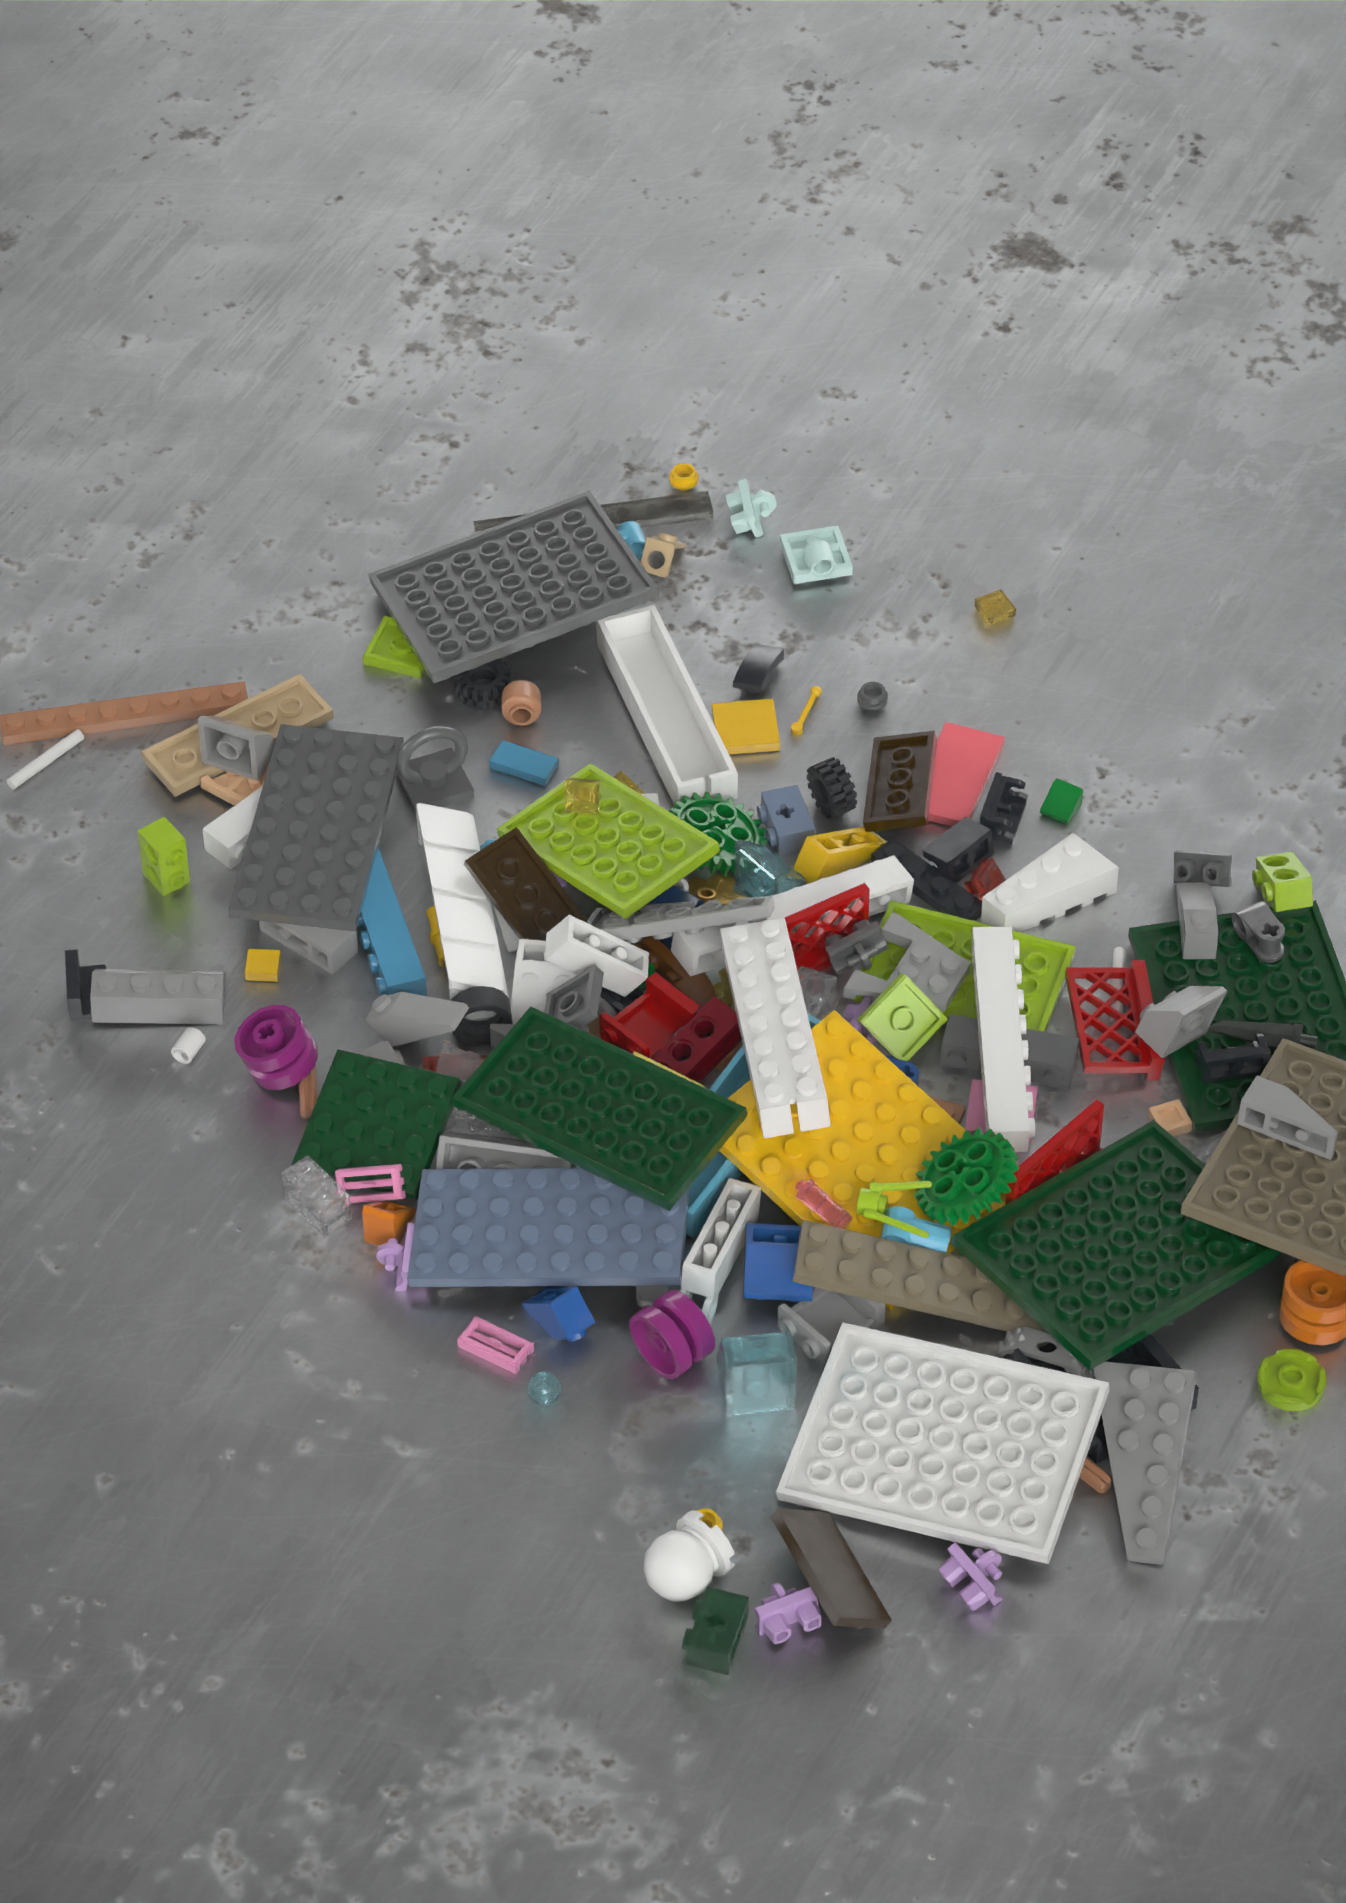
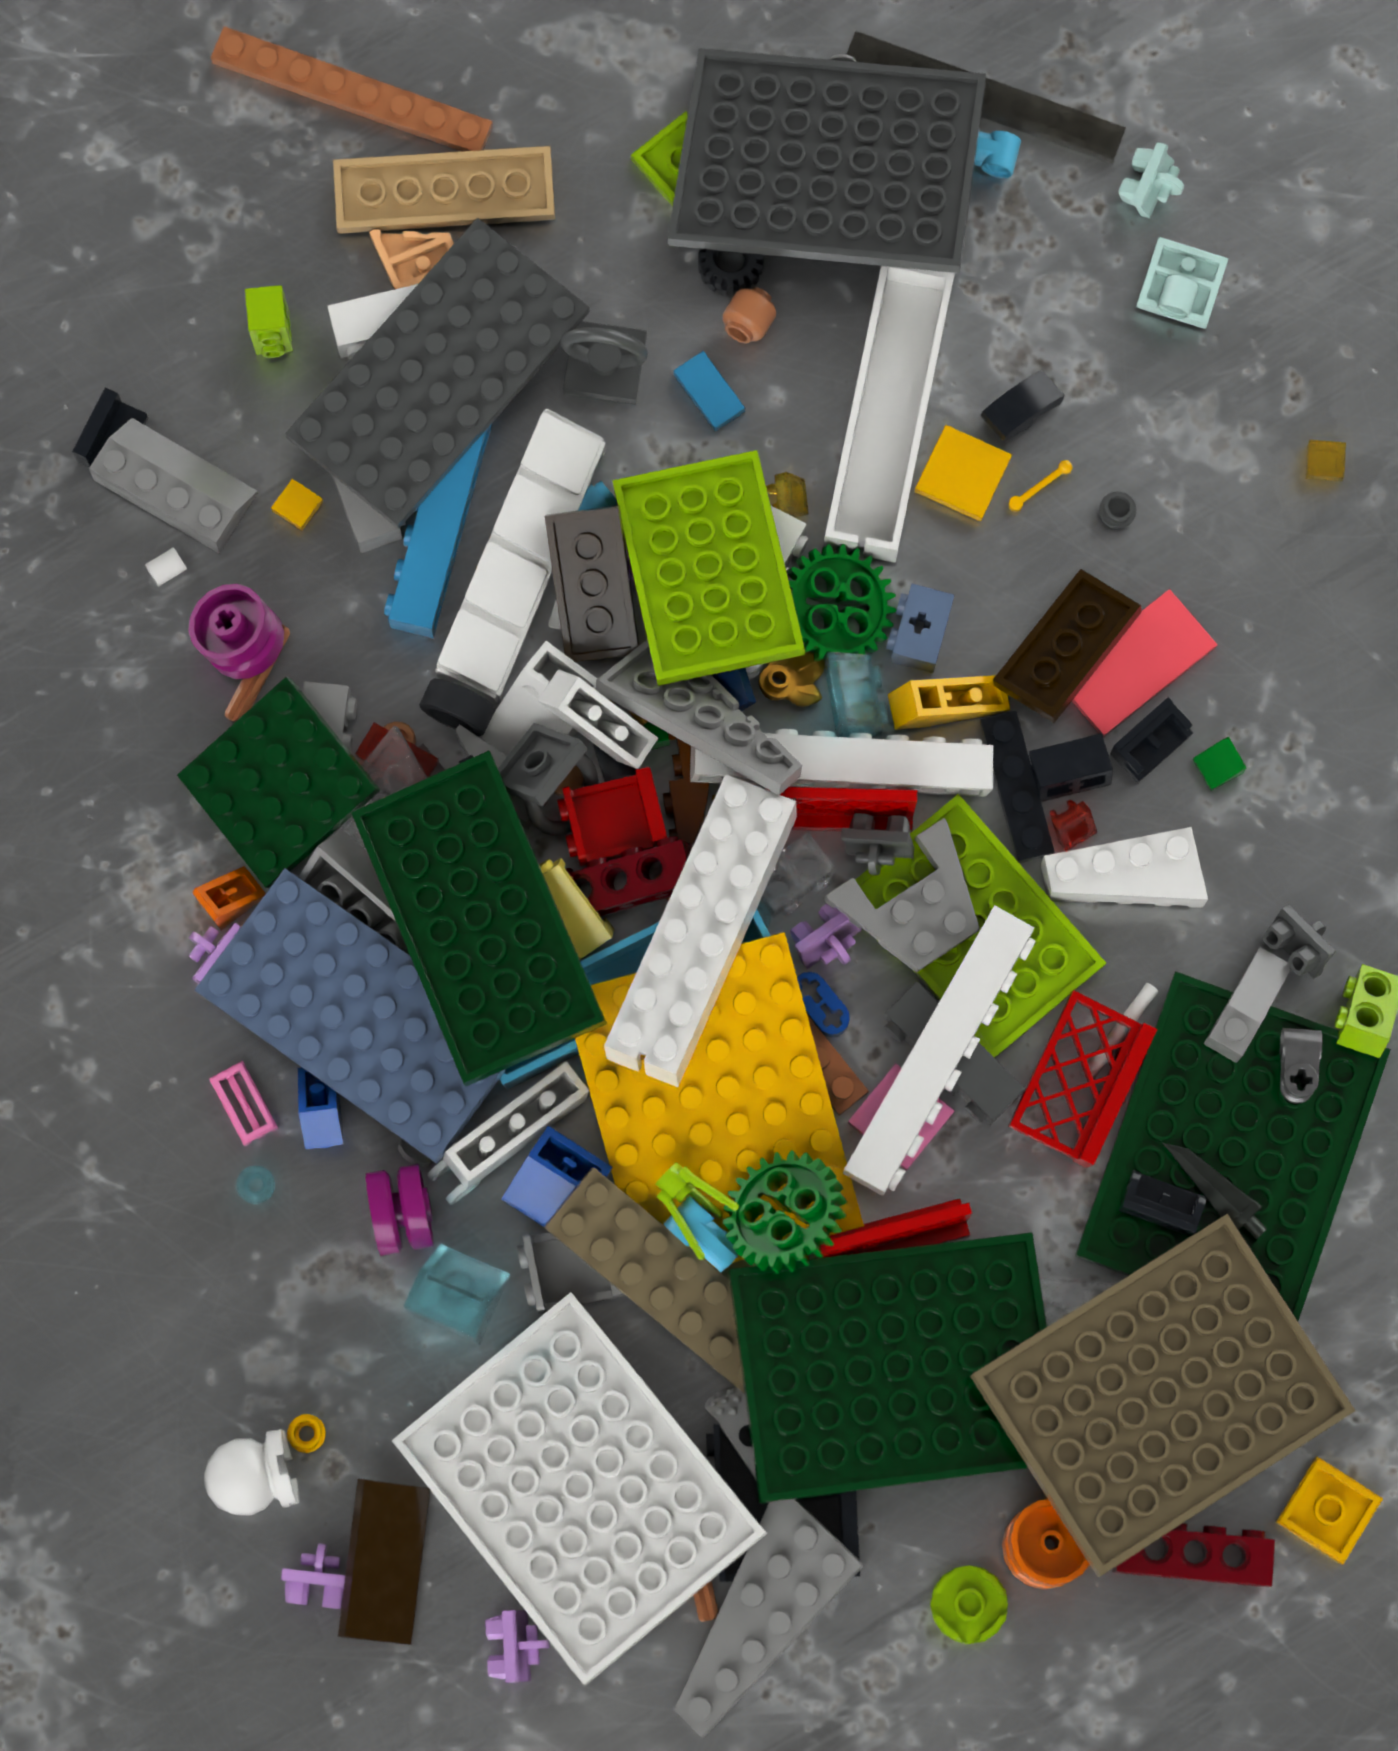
camera: 30 degrees right, 30 degrees up
white bar [7,729,84,790] -> none
light grey slope [198,716,274,781] -> none
clear brick [281,1156,352,1238] -> none
bright pink tile [335,1164,406,1204] -> none
light grey slope [365,992,469,1047] -> none
clear yellow tile [565,778,600,814] -> none
tan bracket [641,532,686,578] -> none
yellow plate [669,463,699,490] -> none
clear green brick [682,1587,749,1675] -> none
clear pink piece [795,1179,853,1229] -> none
black tyre [806,757,858,819] -> none
lime tile [857,973,948,1062] -> none
light grey slope [1135,986,1227,1058] -> none
light nougat tile [1148,1099,1193,1137] -> none
light grey slope [1237,1076,1338,1160] -> none

